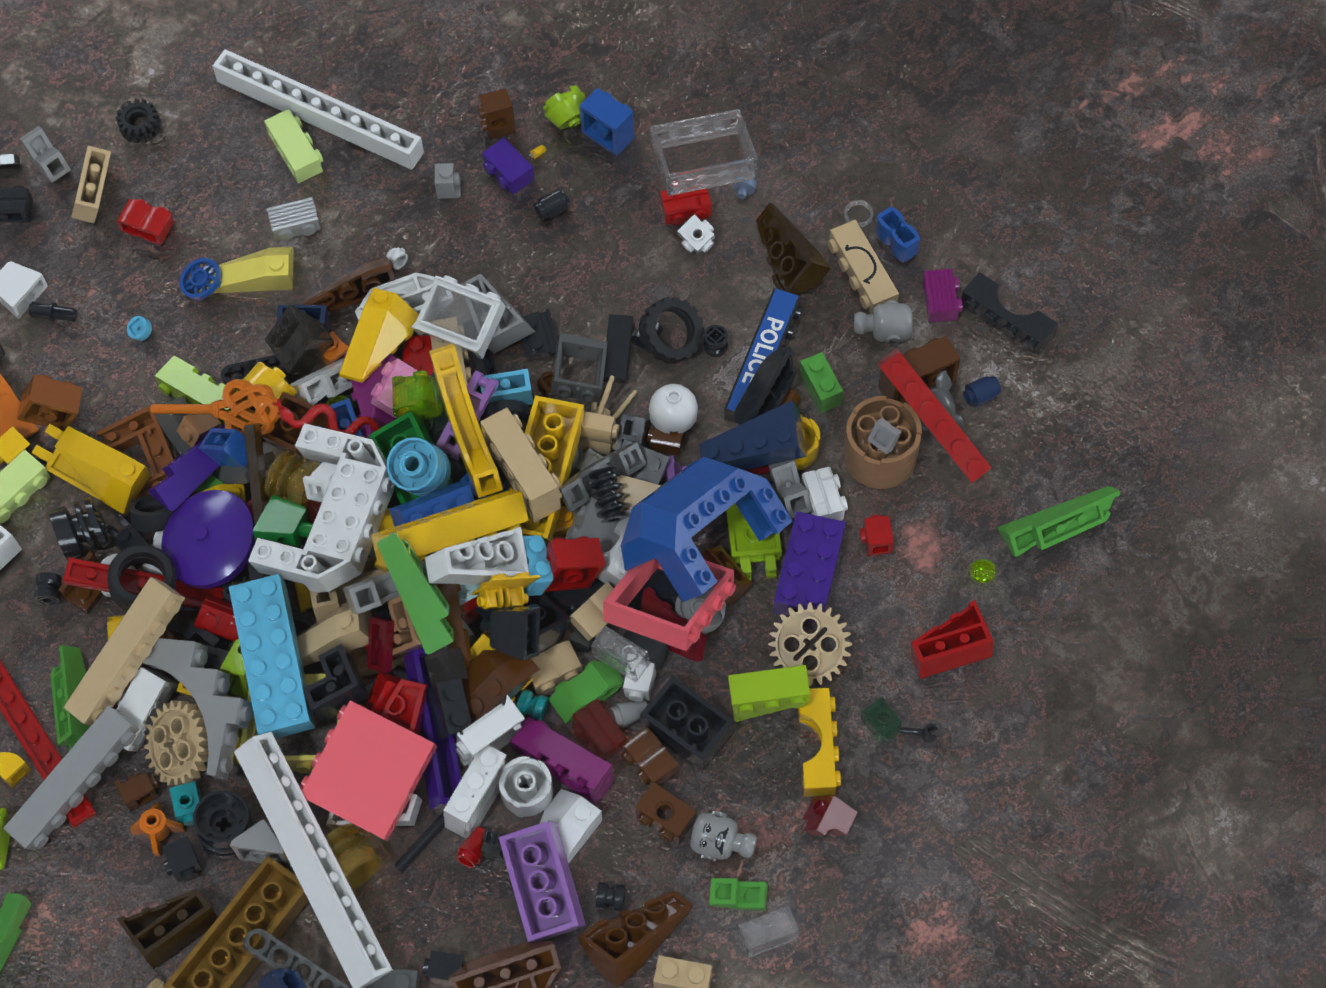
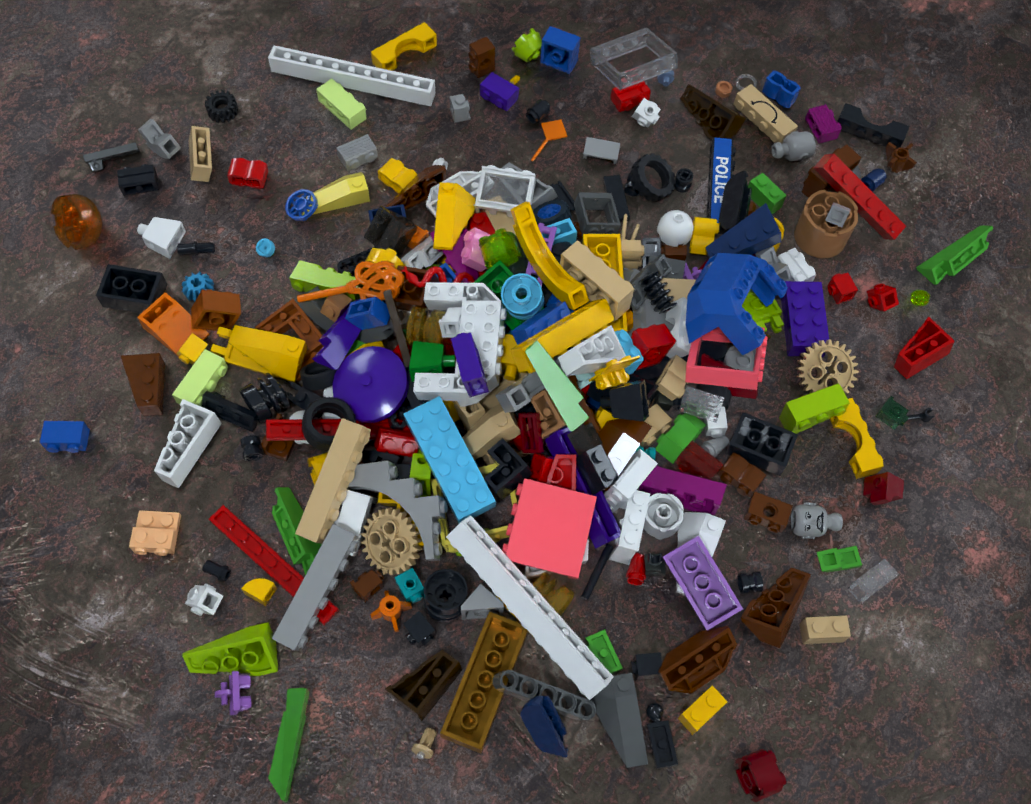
camera: 20 degrees left, 0 degrees up
none -> dark azure gear [182,271,214,302]
none -> black hinge [202,391,258,432]
none -> yellow arch [371,22,437,71]
none -> yellow brick [378,158,417,193]
none -> dark purple window [451,332,489,397]
none -> orange piece [531,119,567,162]
none -> black wheel [533,200,572,226]
none -> light grey hinge [583,137,621,164]
none -> bright green plate [585,630,623,674]
none -> yellow brick [689,216,719,255]
none -> nougat tile [715,81,732,98]
none -> red brick [867,283,899,312]
none -> reddish brown brick [885,142,917,173]

